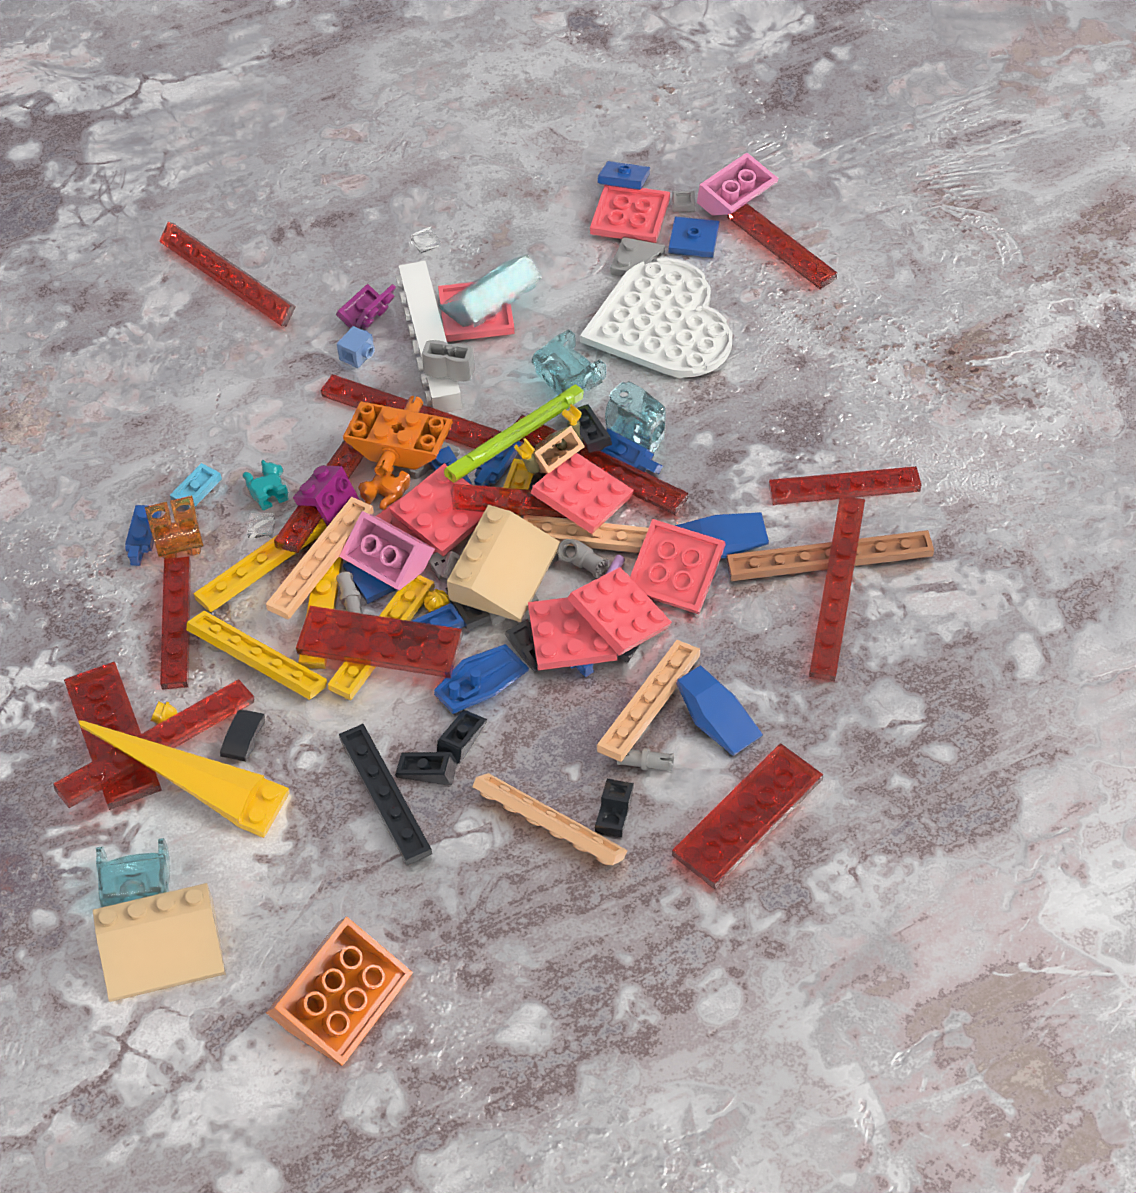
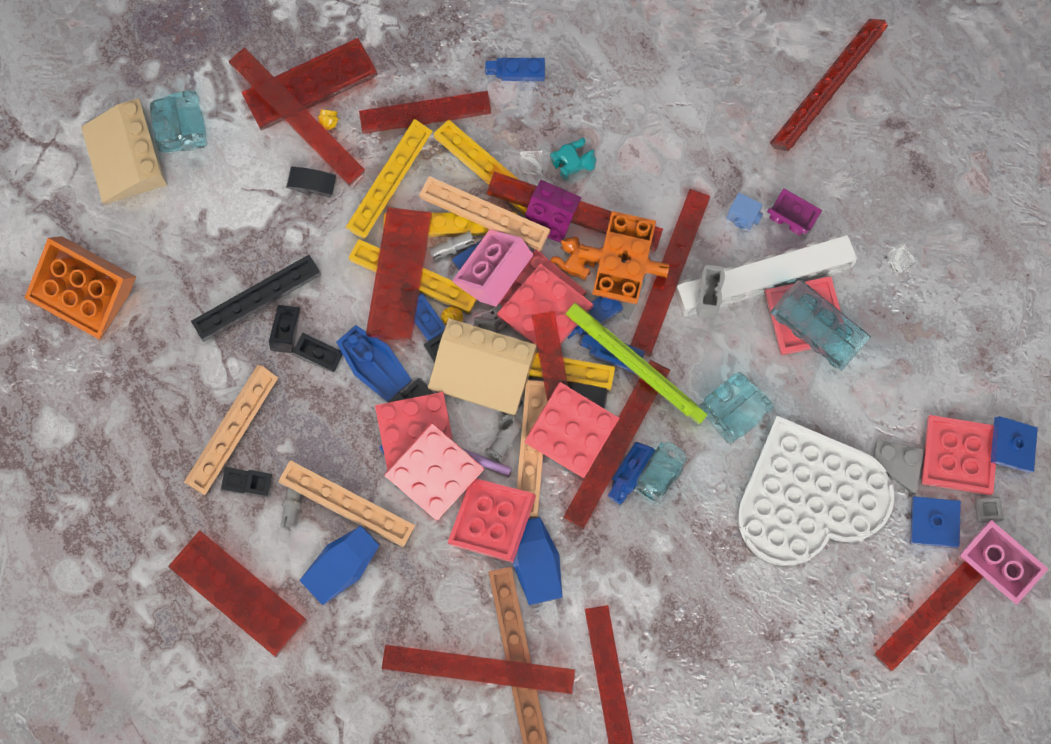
camera: 85 degrees right, 20 degrees up
yellow plate [78,720,290,838] -> none
clear orange hips [145,495,204,562] -> none
medium azure plate [170,463,222,512] -> none
torso [514,404,585,474] -> none
black plate [577,404,612,453] -> none

